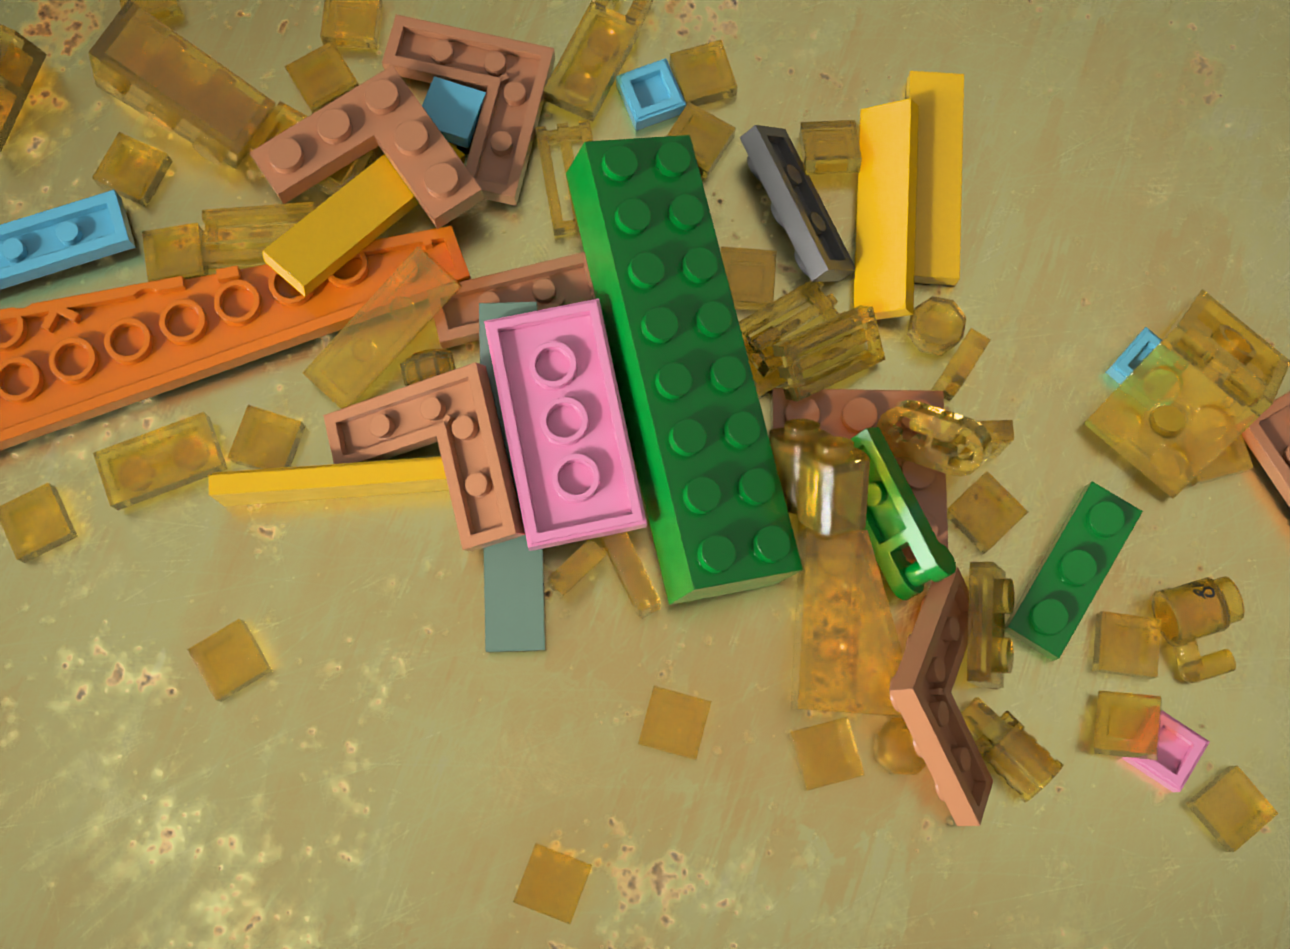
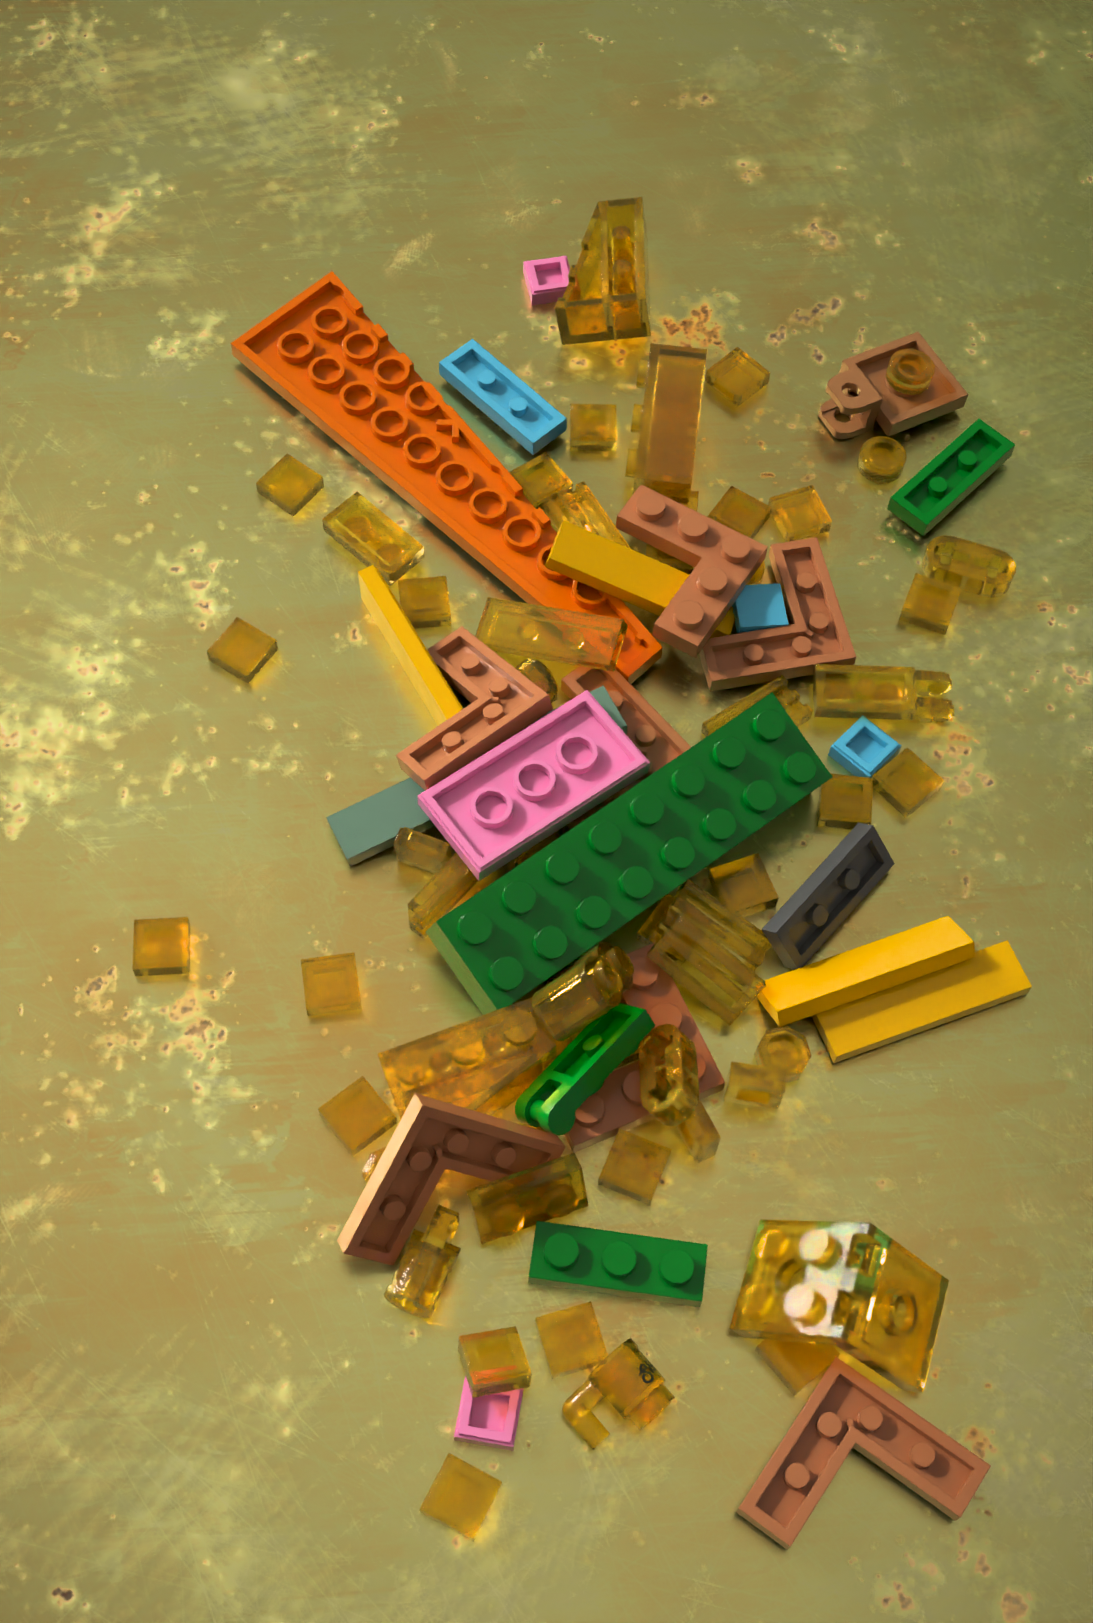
camera: 65 degrees right, 15 degrees down
clear yellow tile [799,120,862,175] -> none

